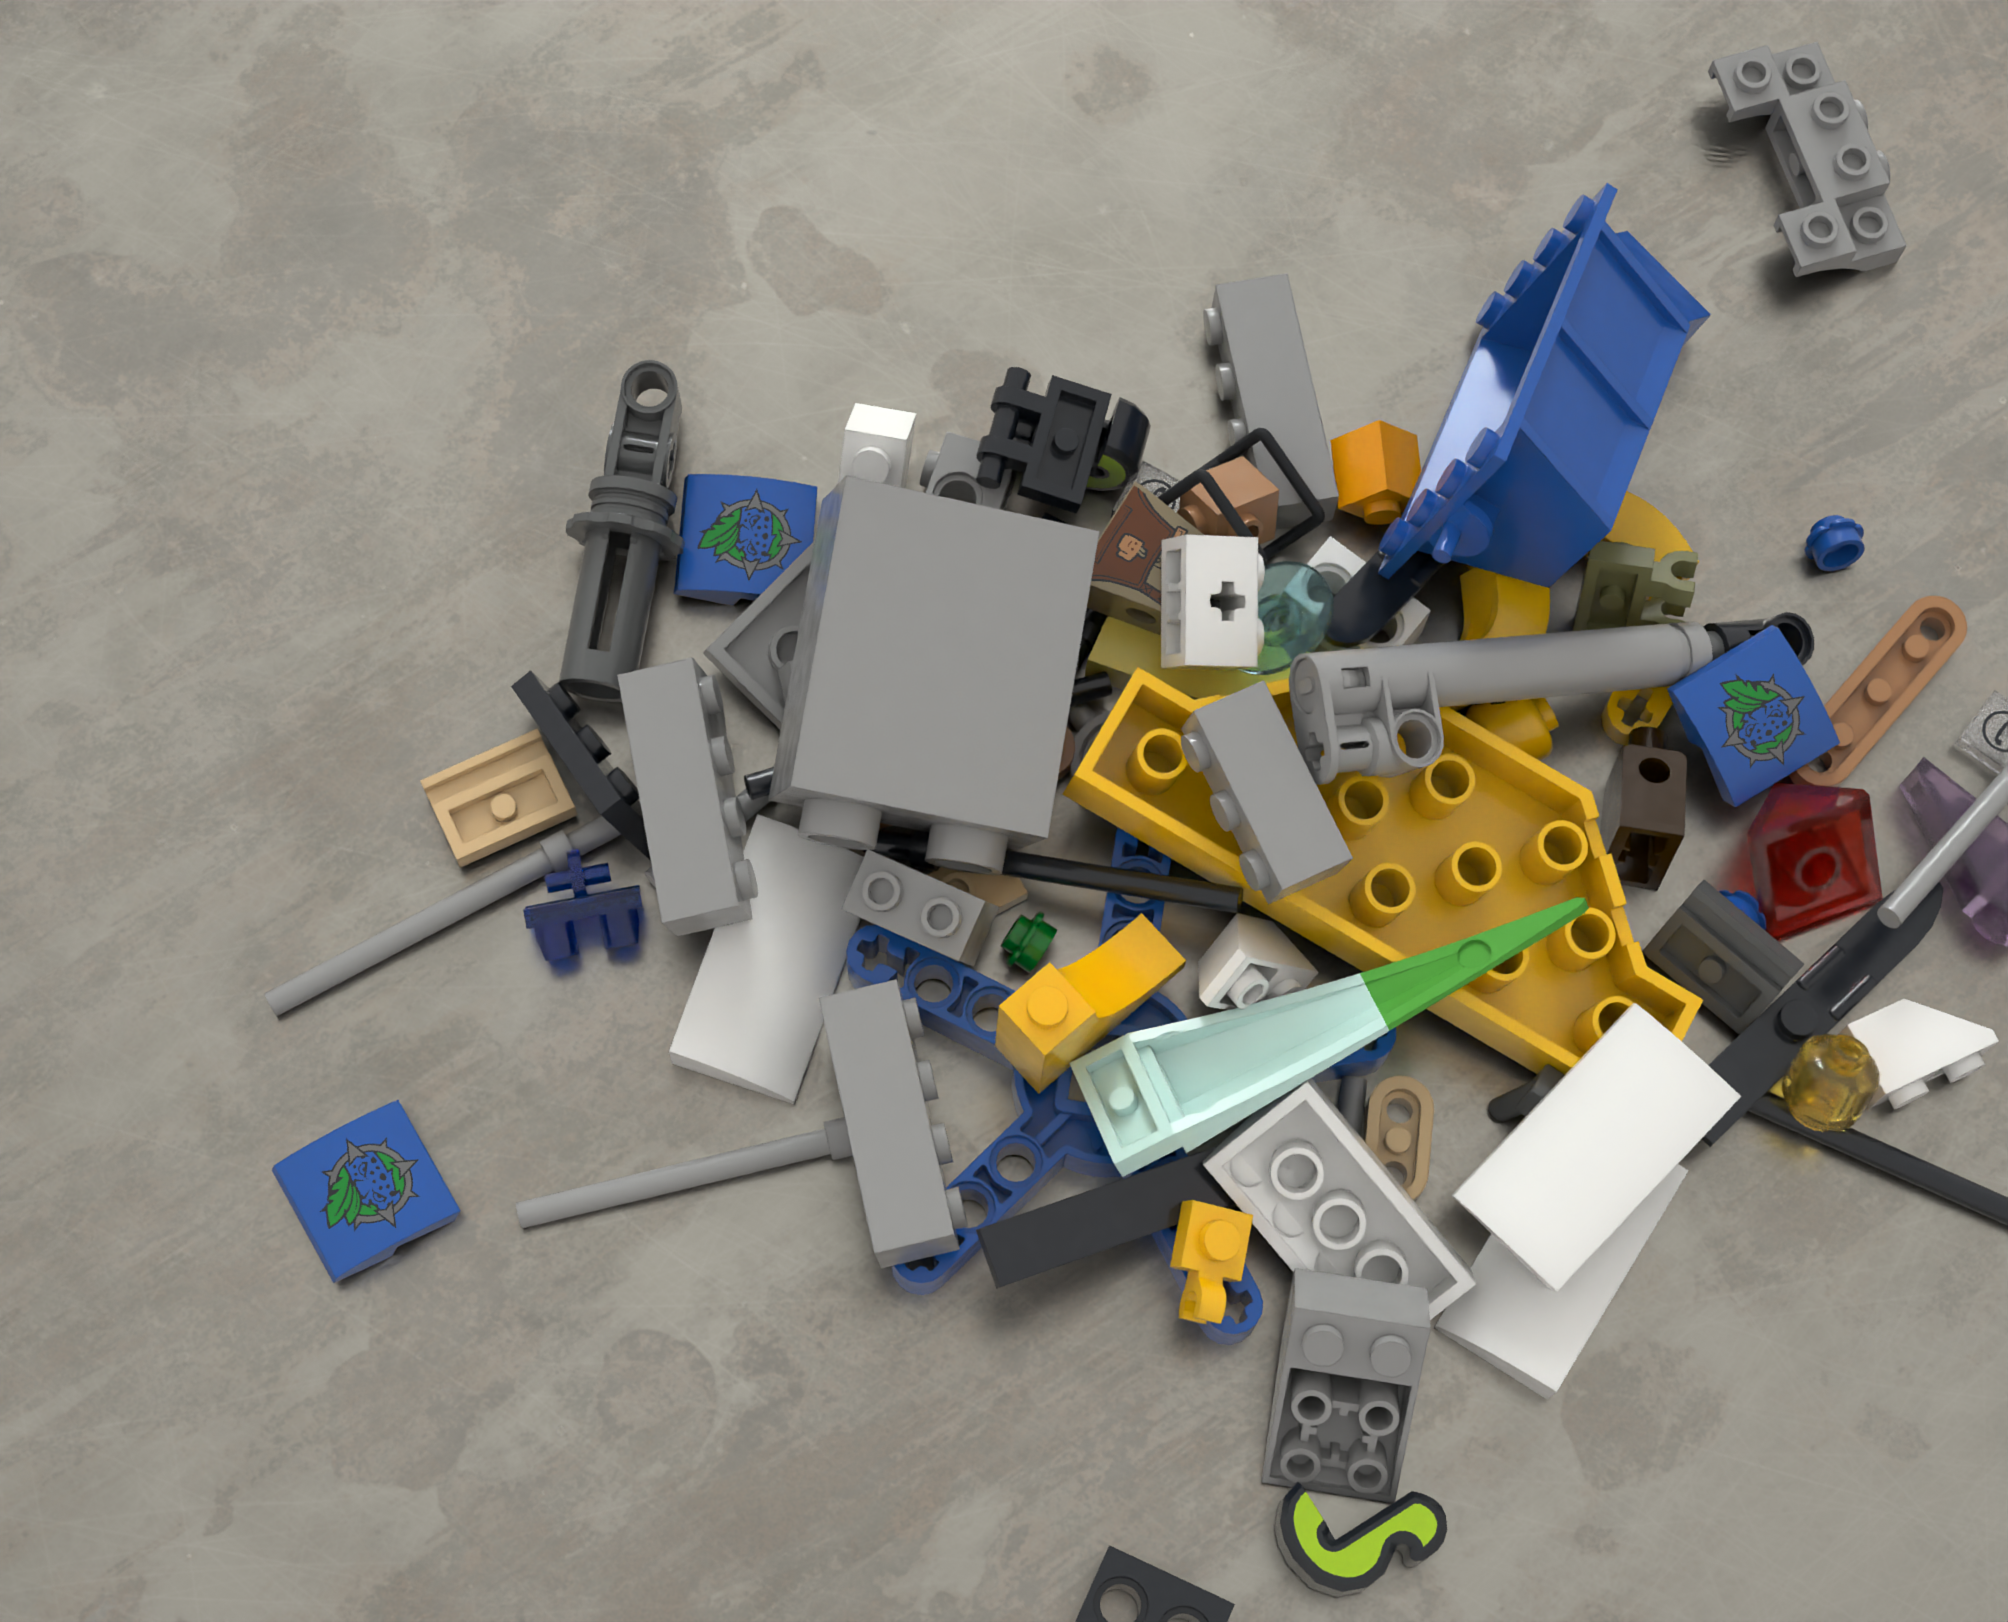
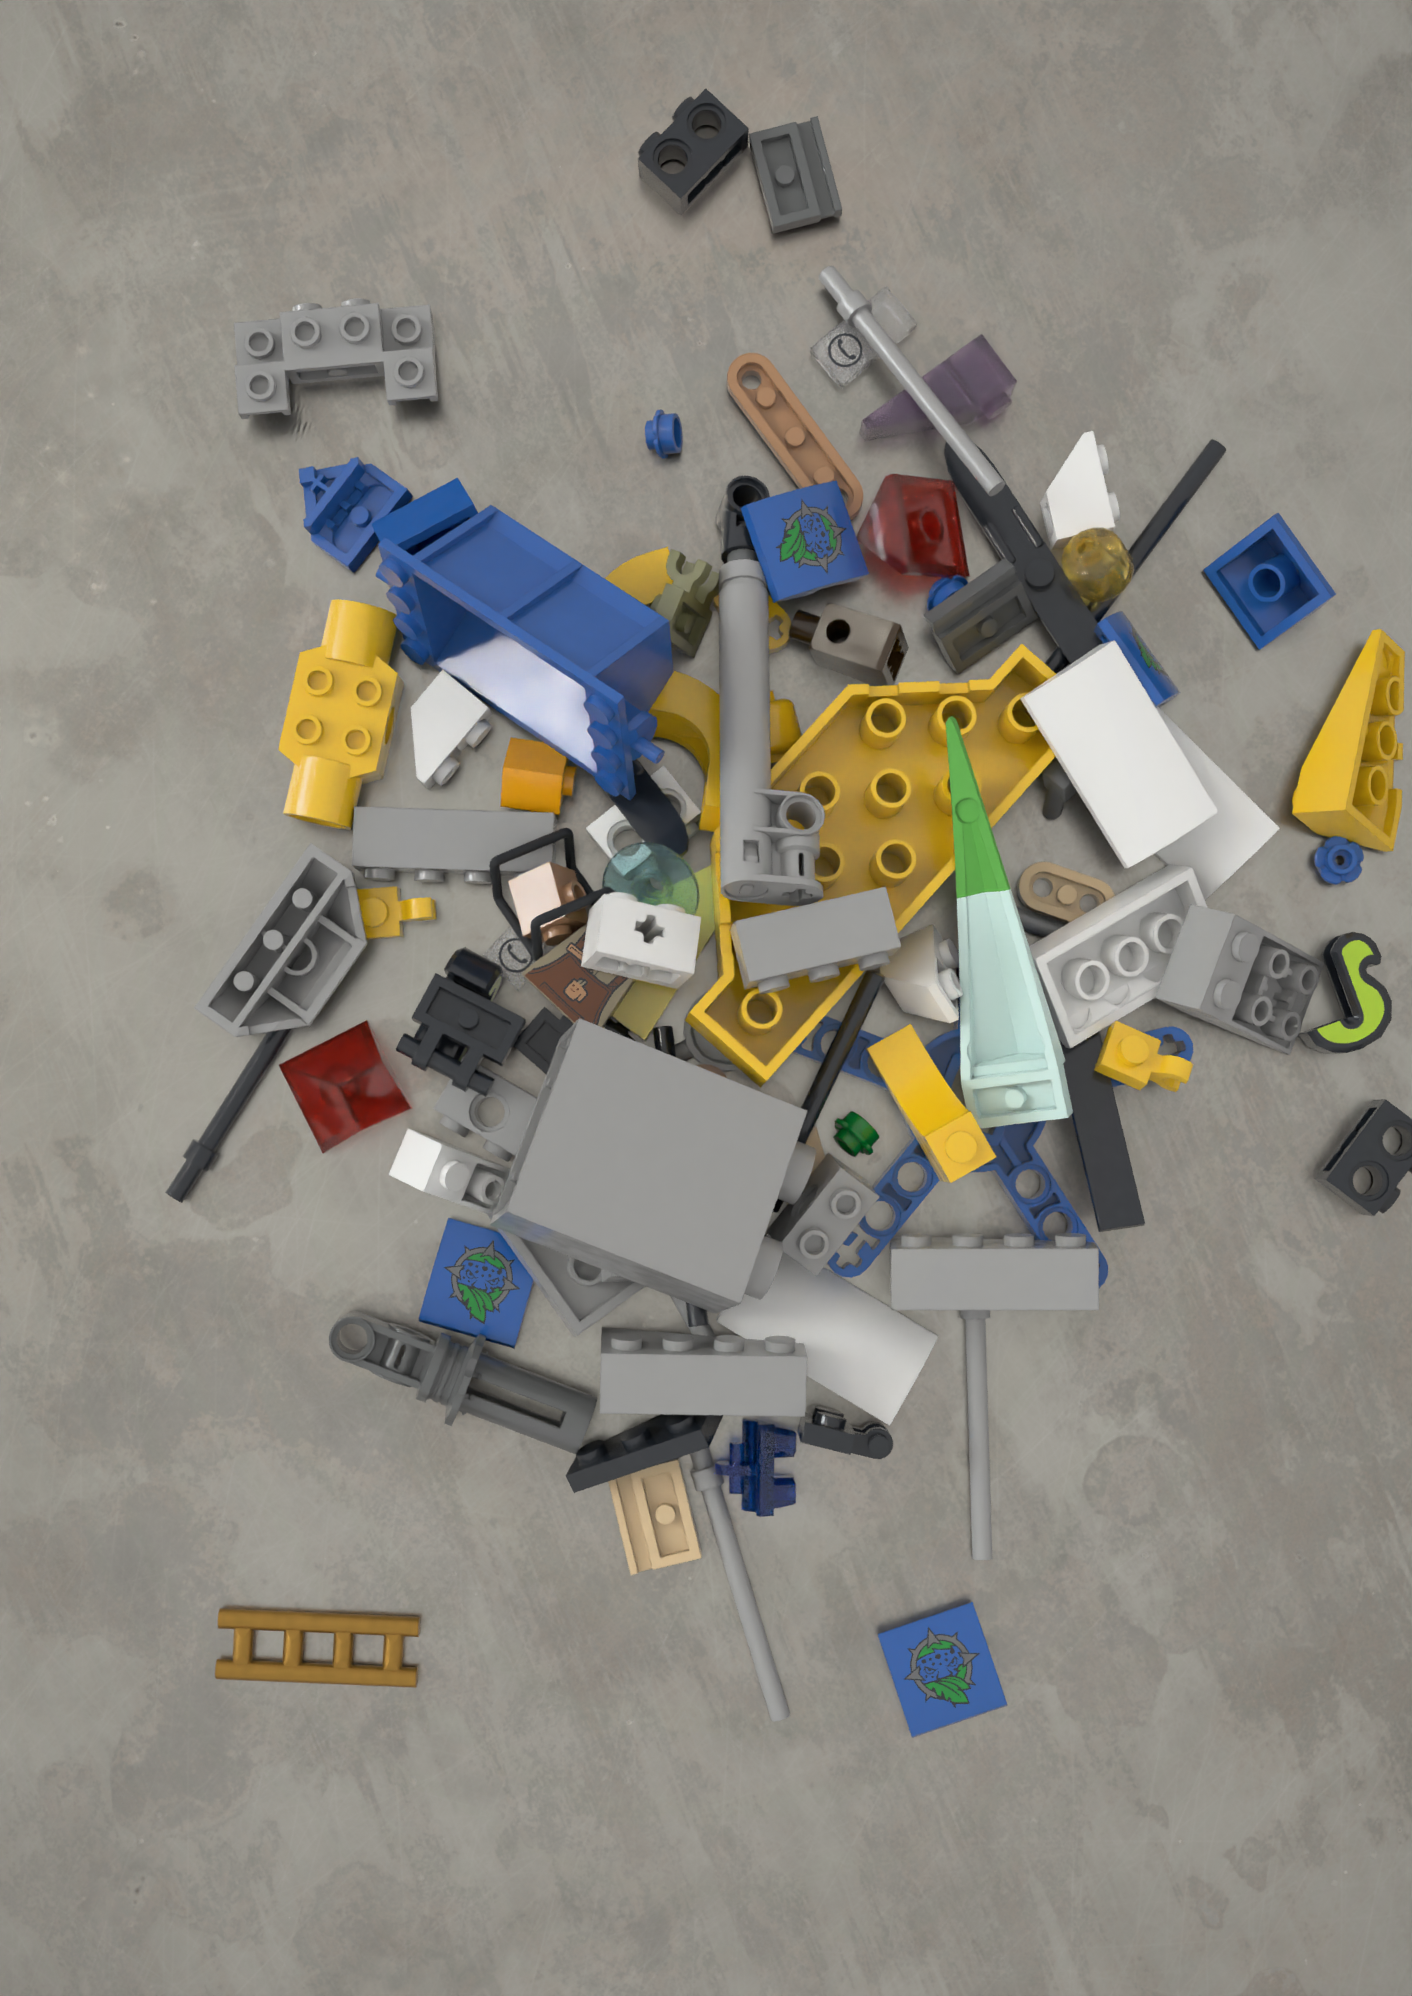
camera: 70 degrees left, 15 degrees up
none -> black bar [165,1028,293,1203]
none -> light grey wedge [194,843,368,1037]
none -> pearl gold bar [215,1608,420,1688]
none -> yellow brick [278,599,404,830]
none -> clear red slope [279,1020,412,1153]
none -> blue slope [299,457,413,573]
none -> yellow plate [357,886,437,940]
none -> white slope [411,670,492,790]
none -> black plate [797,1406,893,1459]
none -> blue slope [1094,611,1180,708]
none -> blue slope [1203,513,1336,650]
none -> yellow wedge [1292,629,1405,852]
none -> blue plate [1314,836,1364,885]

